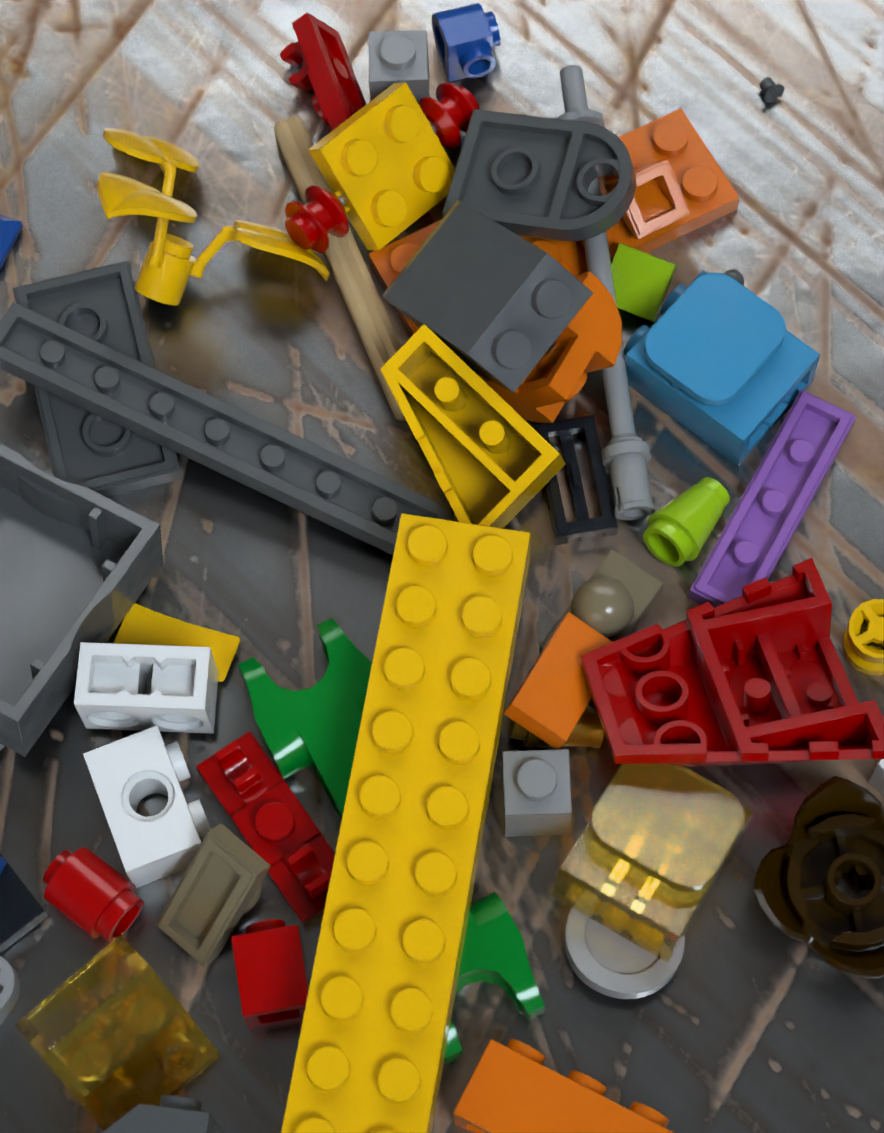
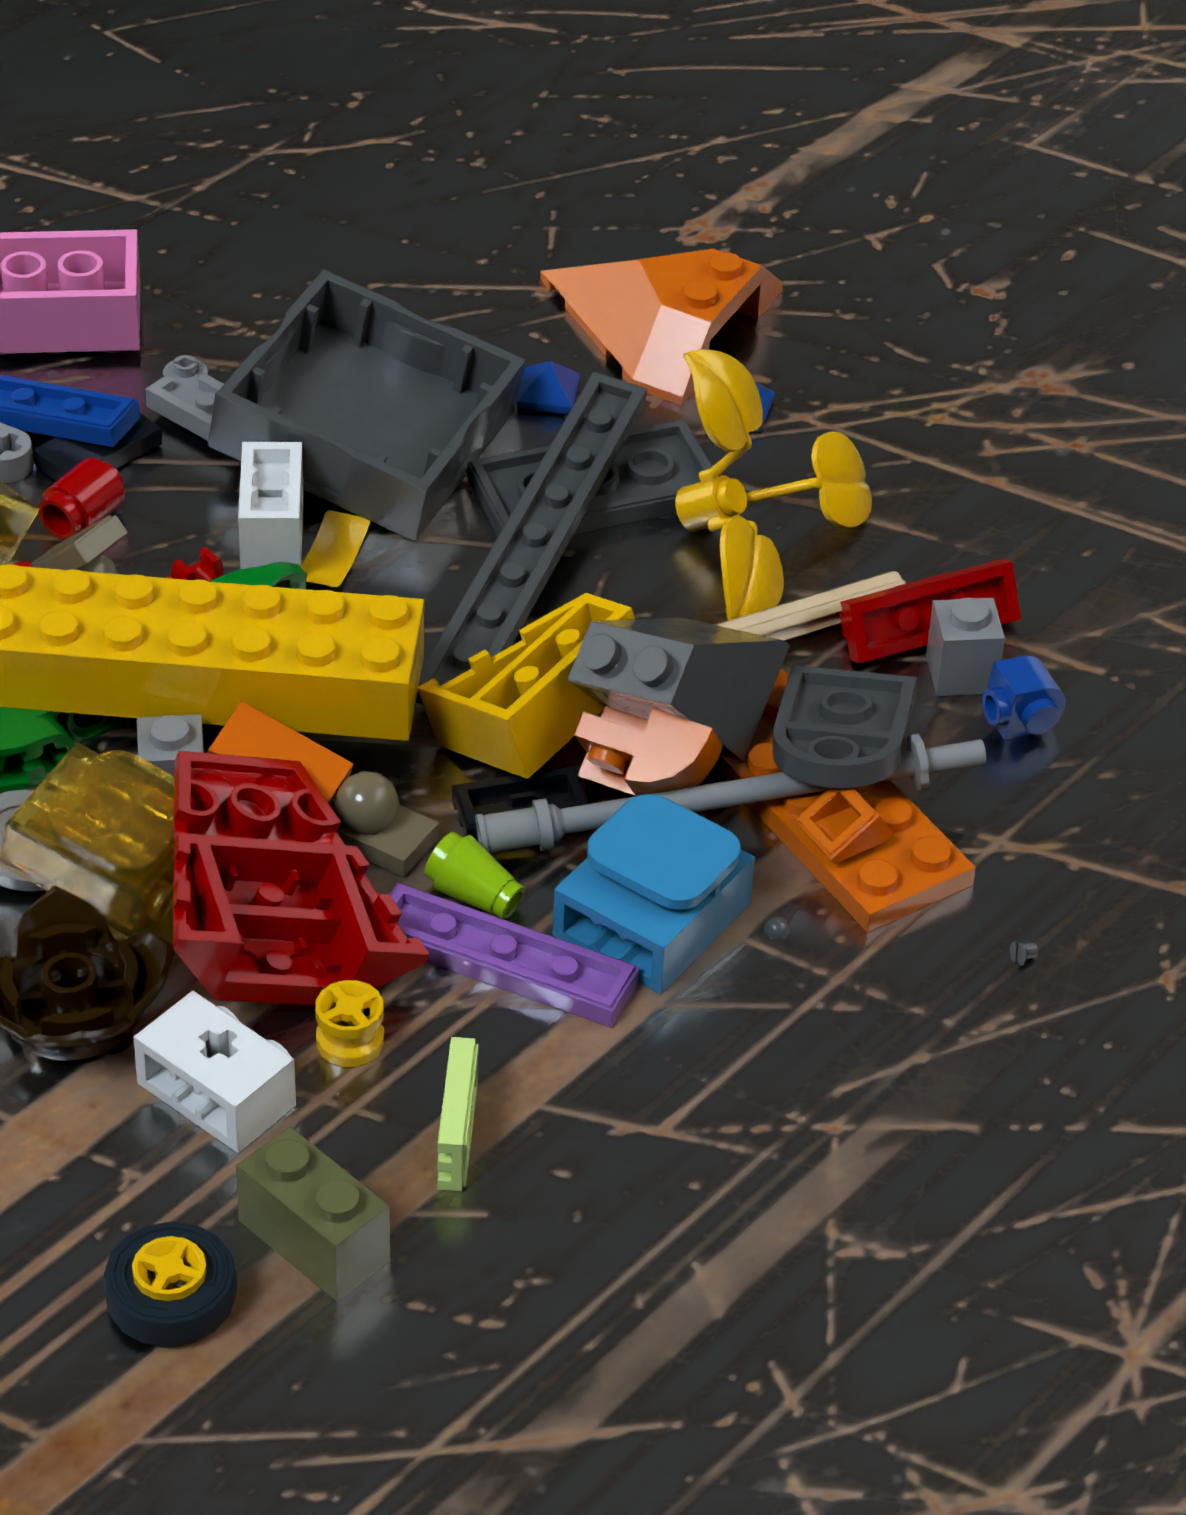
camera: 80 degrees right, 25 degrees down
white brick [83,725,211,888] -> none
yellow plate [285,82,479,253] -> none
lime tile [611,243,678,322] -> none

